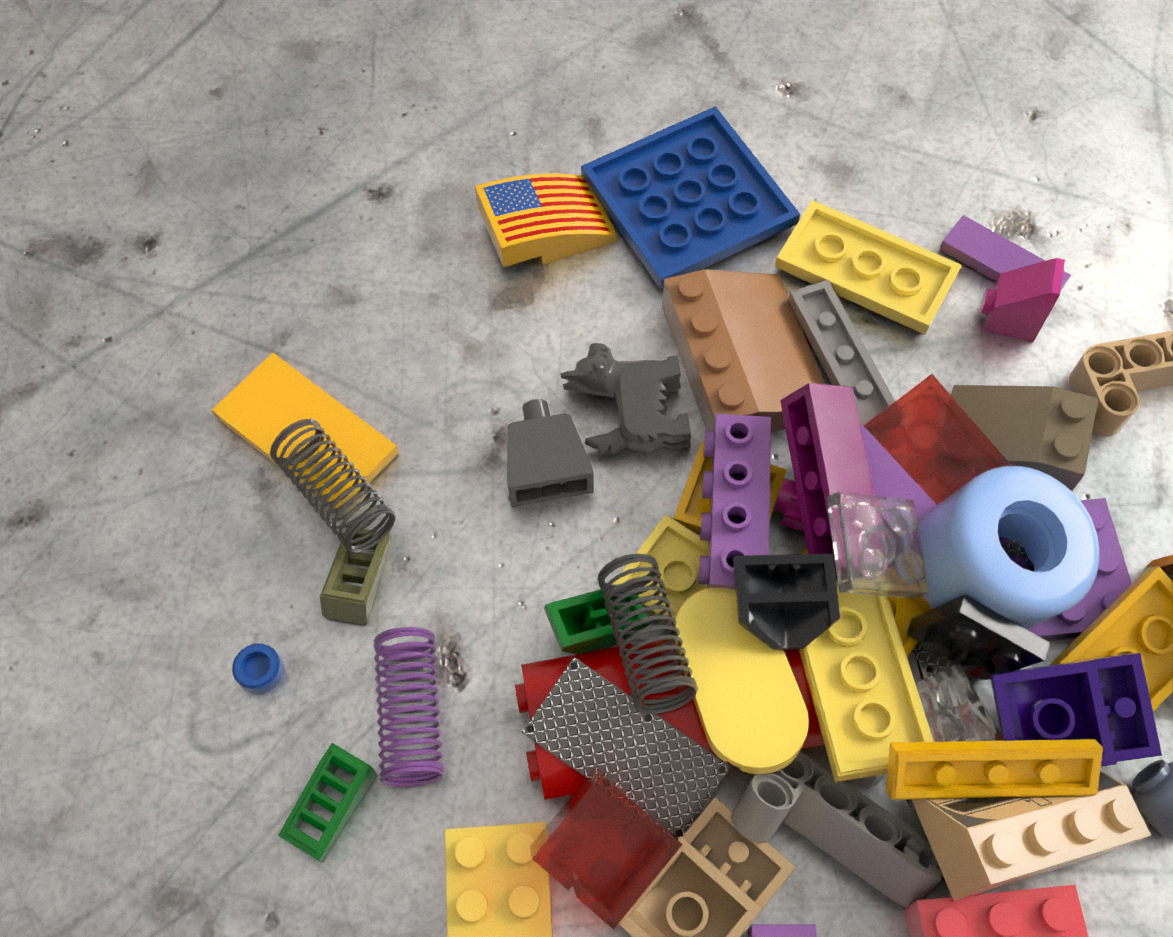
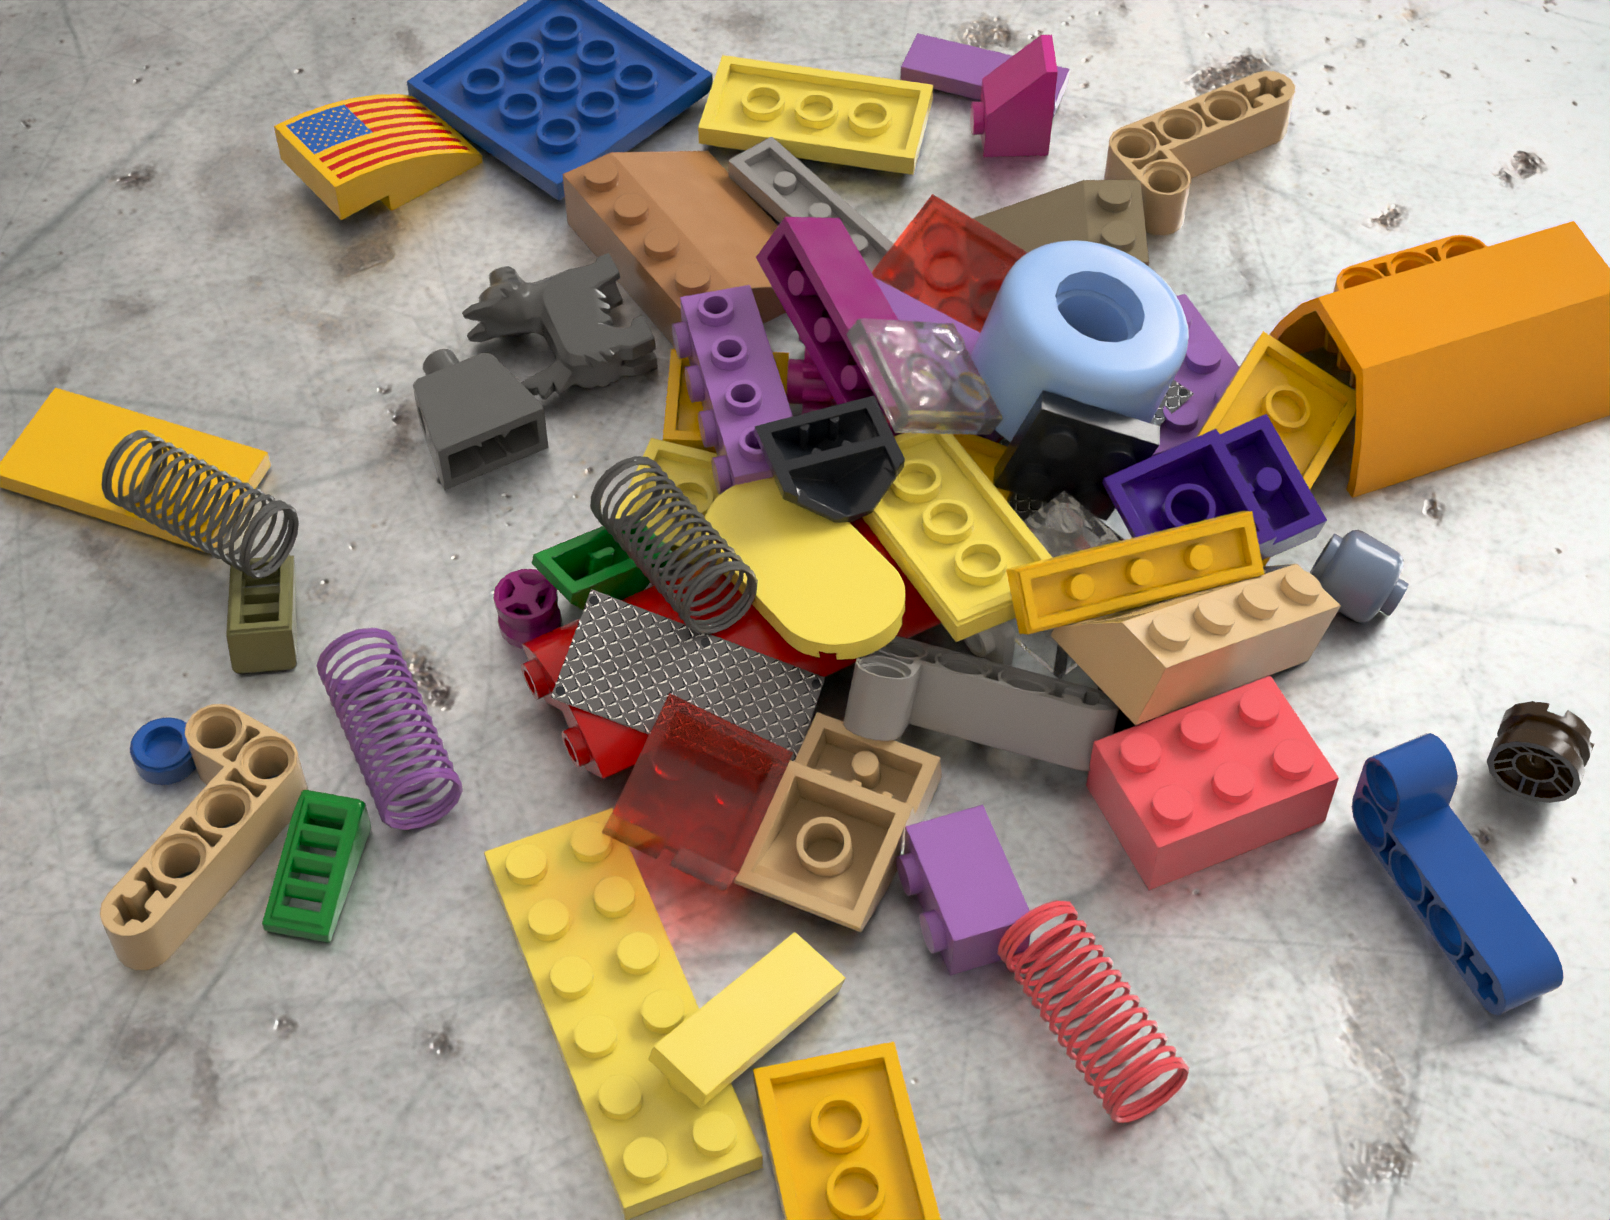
camera: 20 degrees left, 10 degrees down
none -> tan beam [100,704,308,970]
none -> magenta wheel [493,569,562,649]

